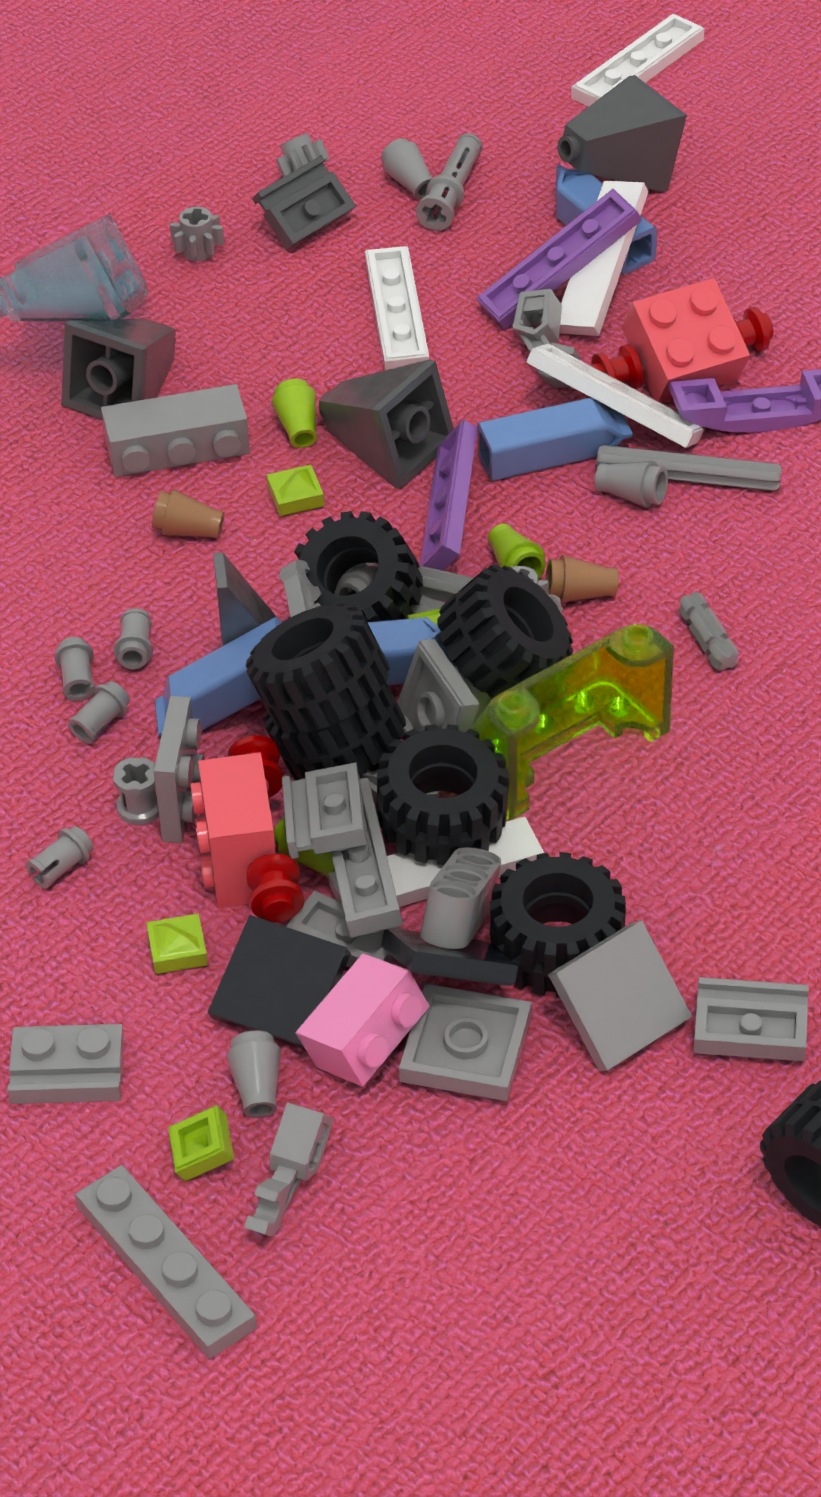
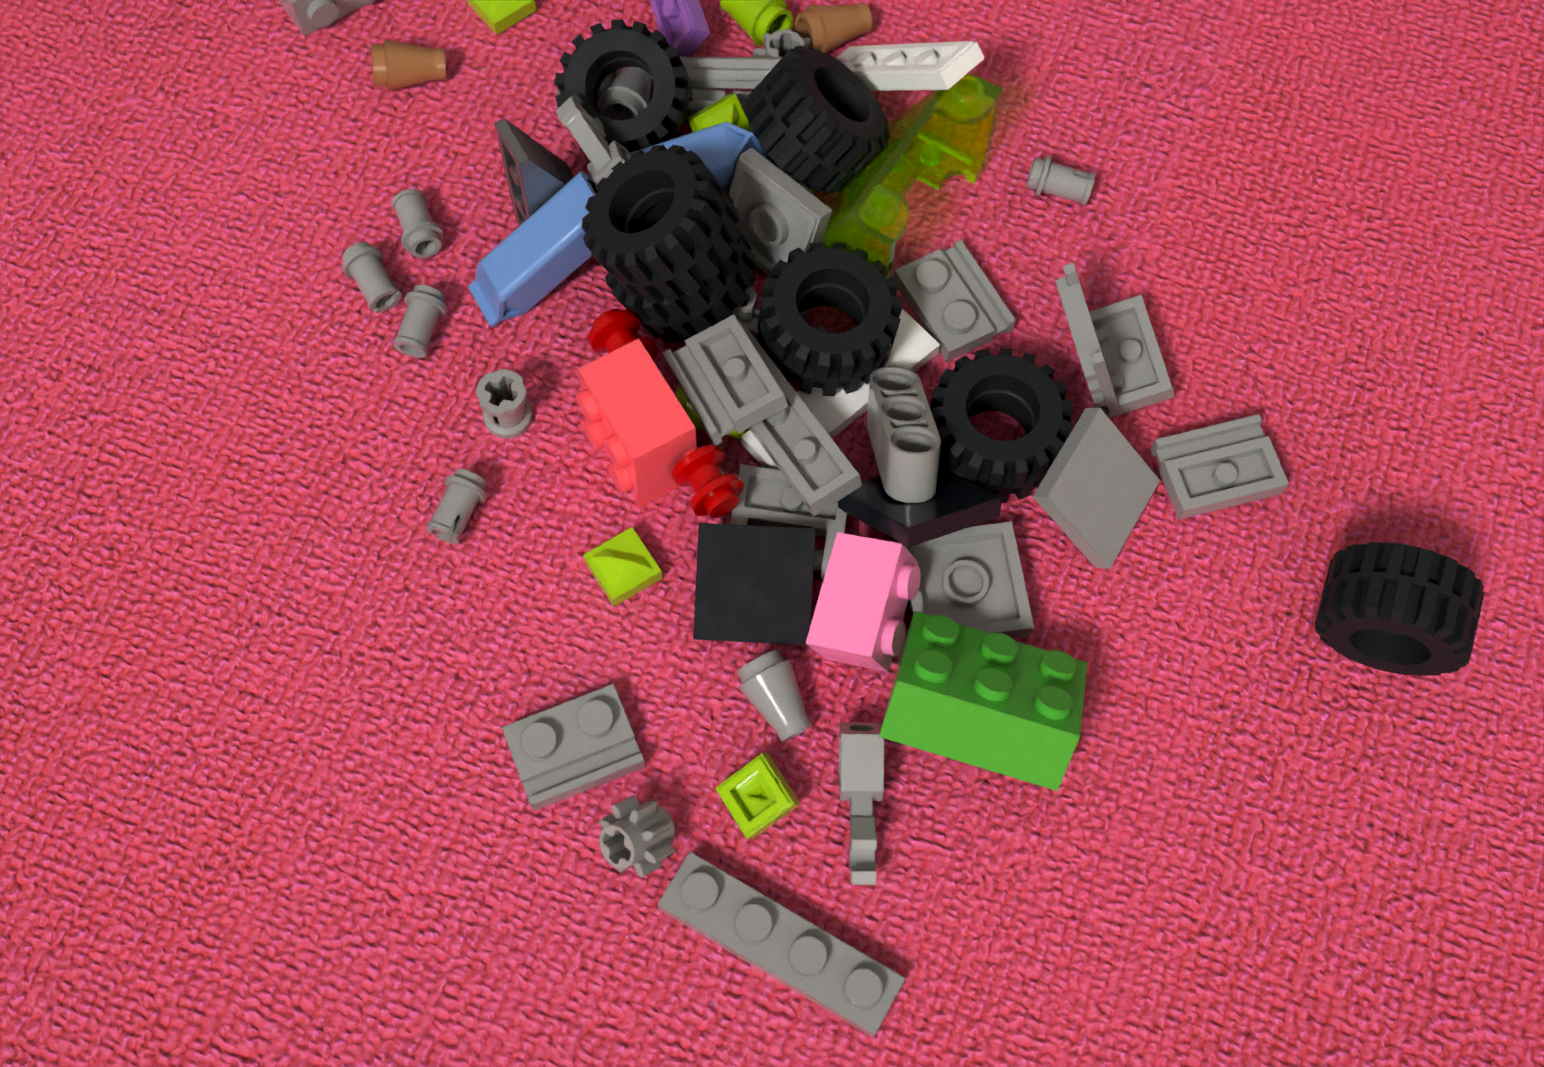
camera: 25 degrees left, 20 degrees up
light grey plate [153,696,205,843] -> none
light grey axle [679,591,739,671] -> none
none -> light grey gear [599,795,675,878]
none -> white tile [836,41,985,91]
none -> bright green brick [879,611,1088,791]
none -> light grey plate [894,239,1016,363]
none -> light grey pin [1026,155,1096,206]
none -> light grey plate [1055,263,1175,418]

